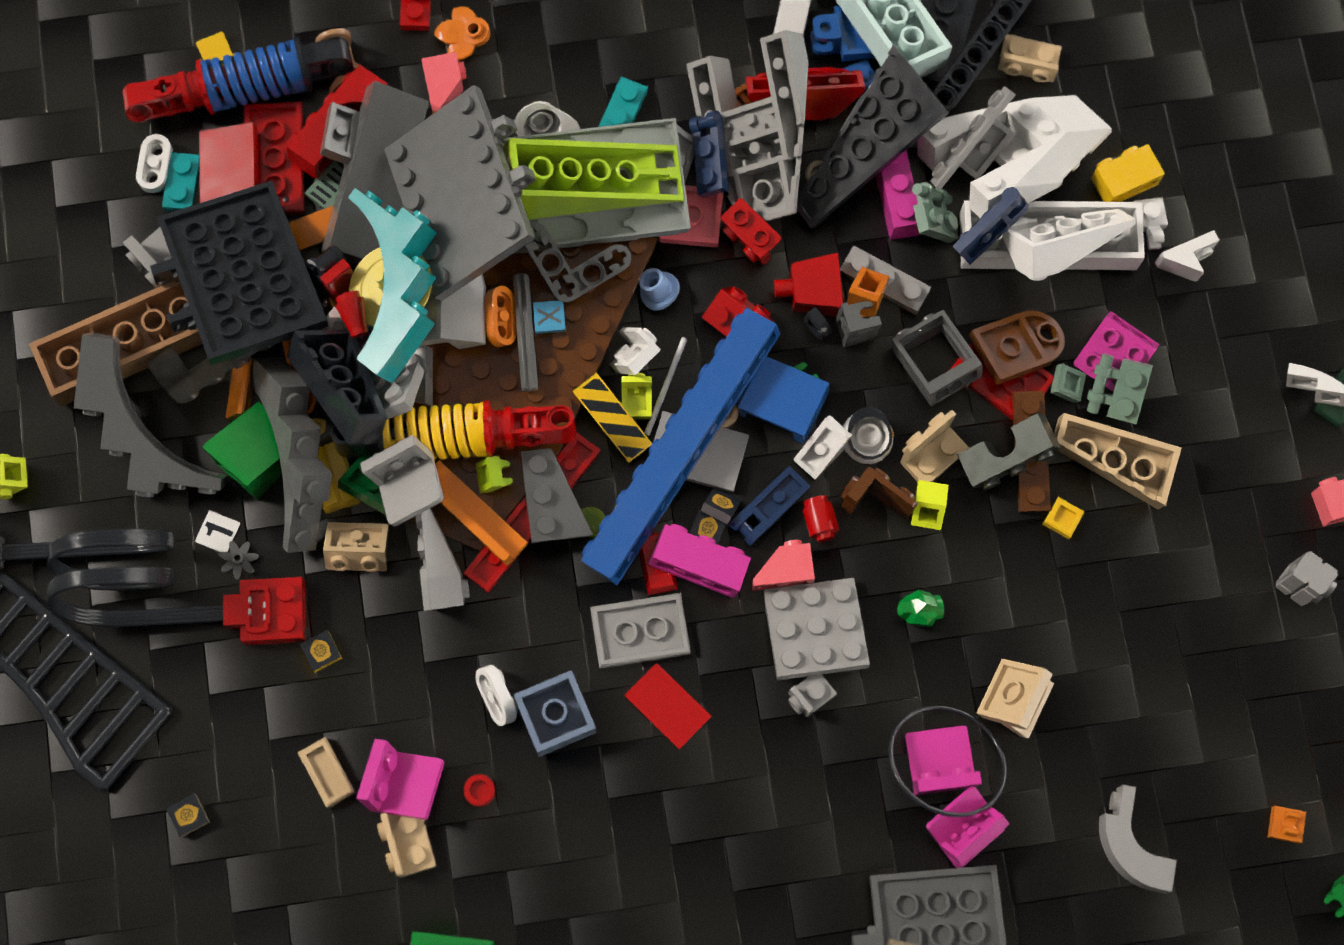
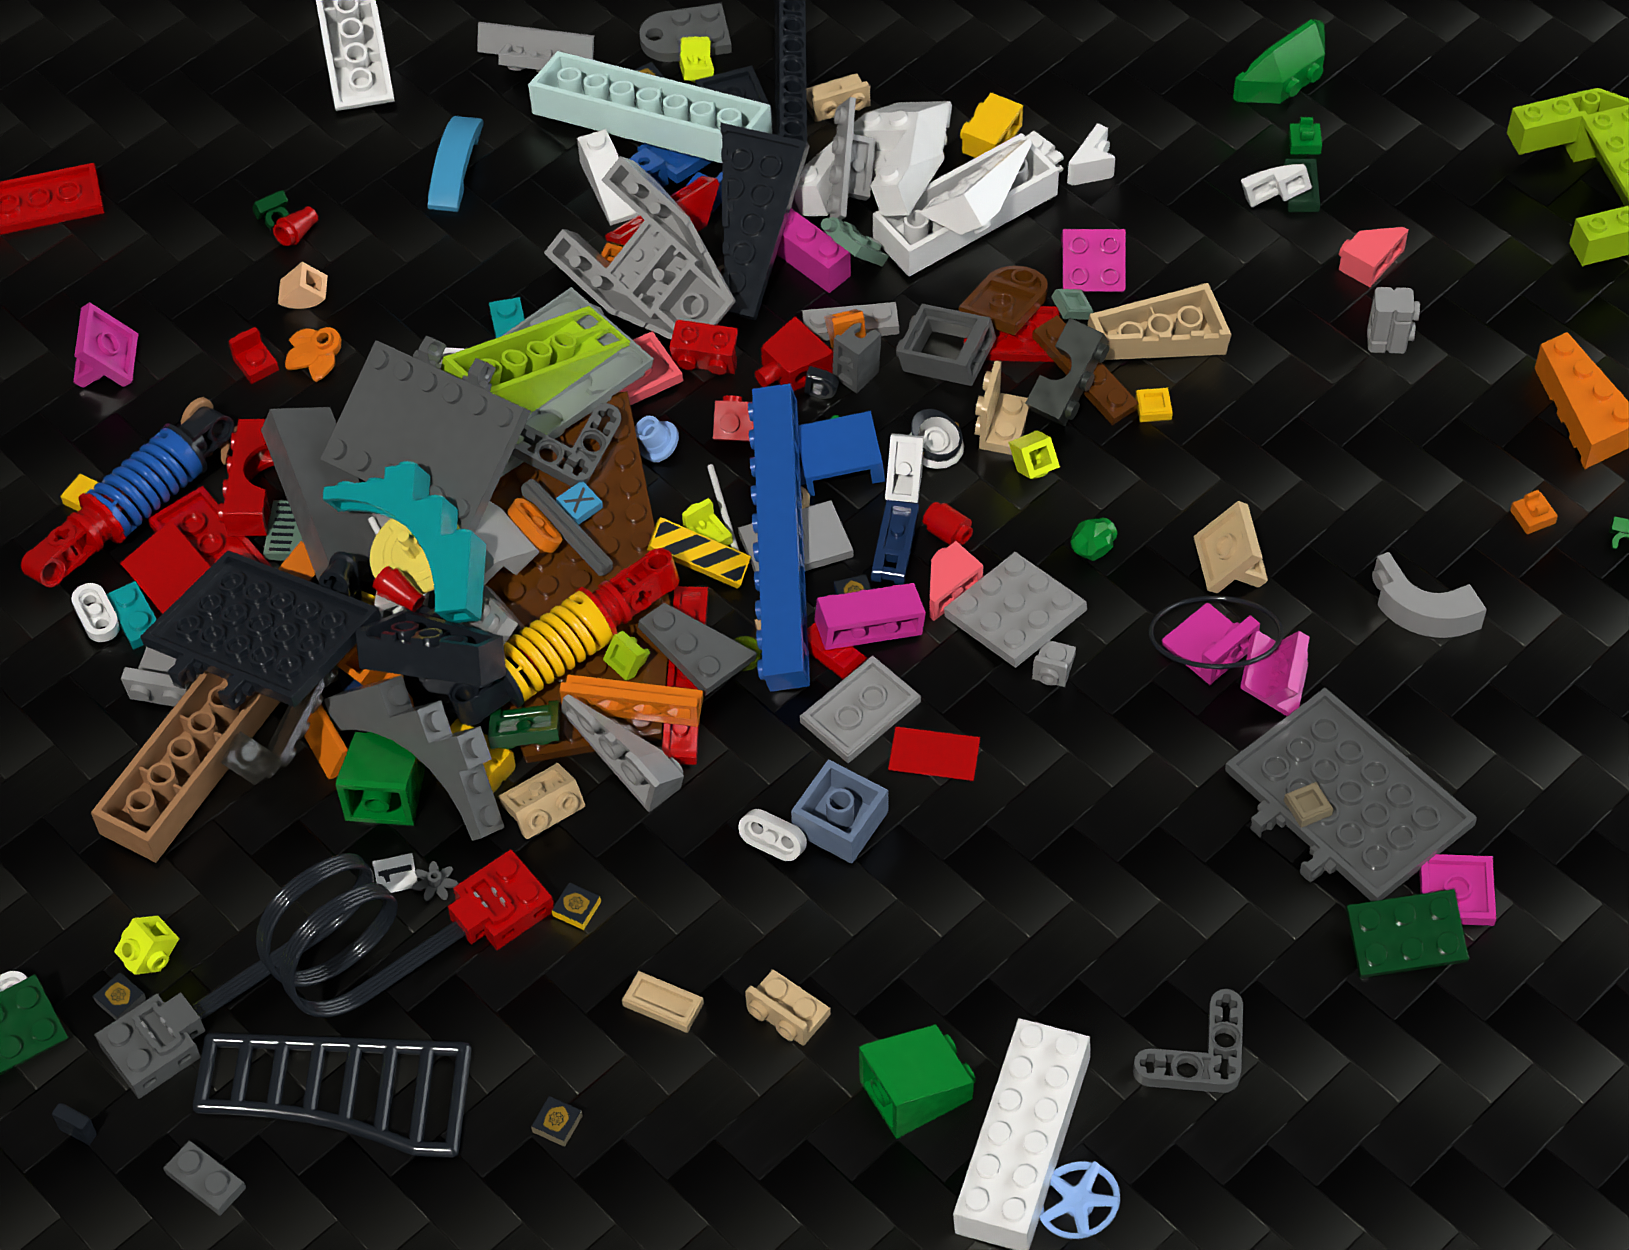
camera: 30 degrees left, 20 degrees down
dark grey arch [74,332,227,497] -> none
dark grey plate [320,102,360,165] -> none
red tile [320,258,353,304] -> none
dark pink bracket [356,739,444,820] -> none
light grey bracket [360,435,444,526] -> none
coral slope [421,52,467,114] -> none
red tile [464,774,496,807] -> none
white bracket [609,327,661,375] -> none
dark blue plate [689,110,729,198] -> none
tile [701,487,741,524] -> none
reddish brown bracket [841,466,918,520] -> none
dark blue plate [953,187,1029,265] -> none
sand green plate [1087,353,1153,424] -> none

